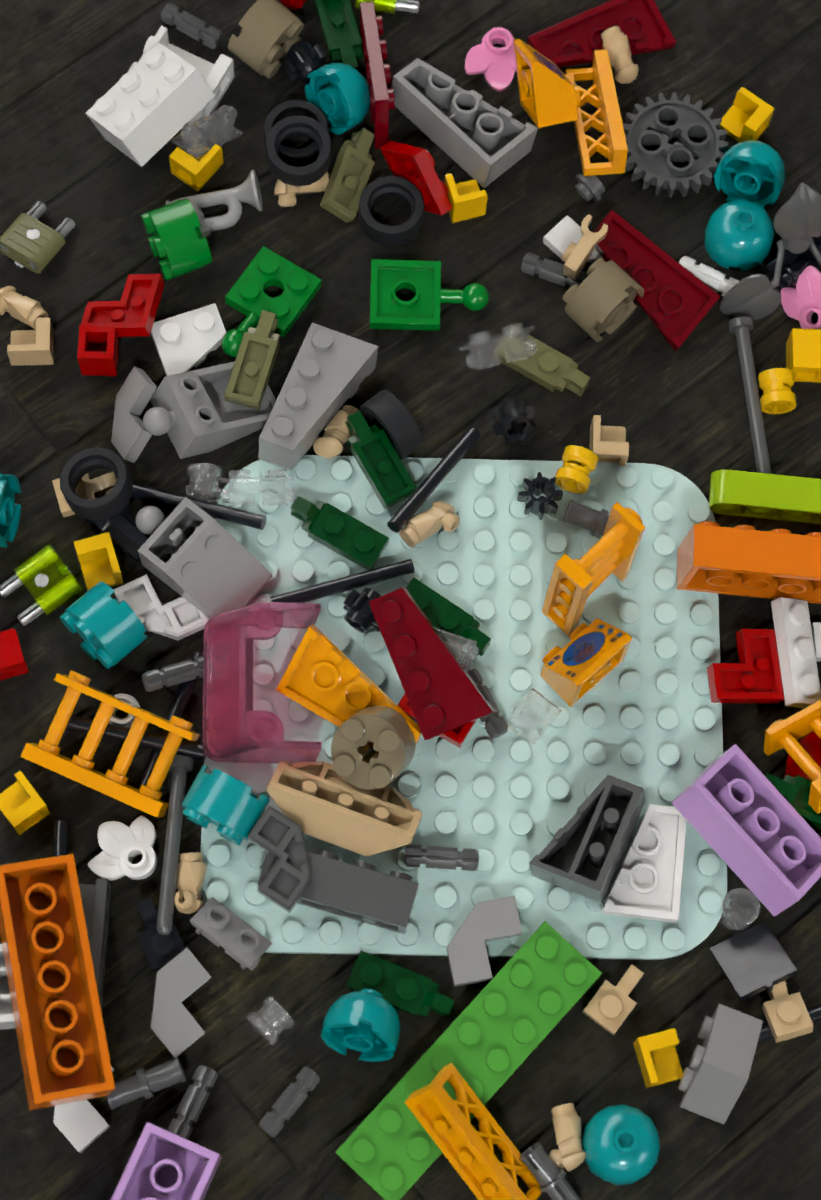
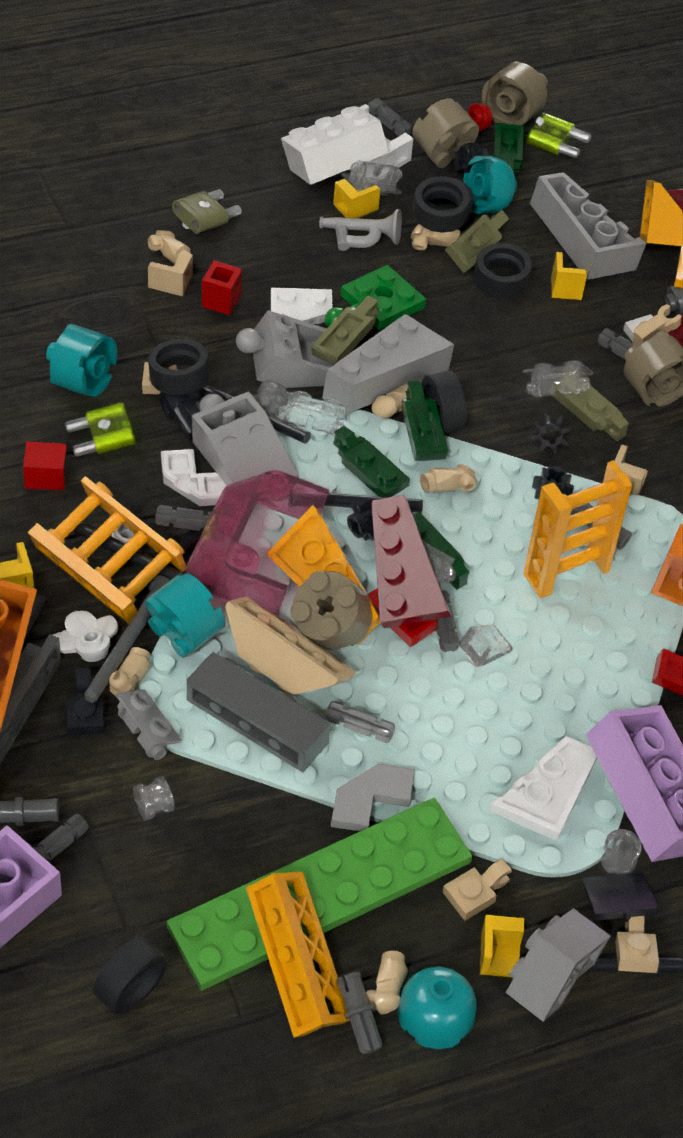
camera: 20 degrees right, 20 degrees down
teal brick [60,581,148,669] -> none
yellow panel [74,532,124,590] -> none
red plate [81,274,165,337] -> none
light grey tile [111,366,157,463] -> none
green brick [140,198,212,281] -> none
light grey tile [150,947,212,1058] -> none
dark grey tile [247,806,312,913] -> none
dark grey axle [259,1066,320,1137] -> none
teal cylinder [321,989,400,1062] -> none
dark green hinge [346,951,455,1018] -> none
dark red wing [360,2,395,149] -> none
green plate [370,259,489,331] -> none
red plate [380,141,452,215] -> none
black bar [387,427,480,533] -> none
bright pink plate [465,27,517,91] -> none
dark grey wedge [529,775,645,903] -> none
light orange slope [540,618,632,708] -> none
yellow wheel [555,445,599,494] -> none

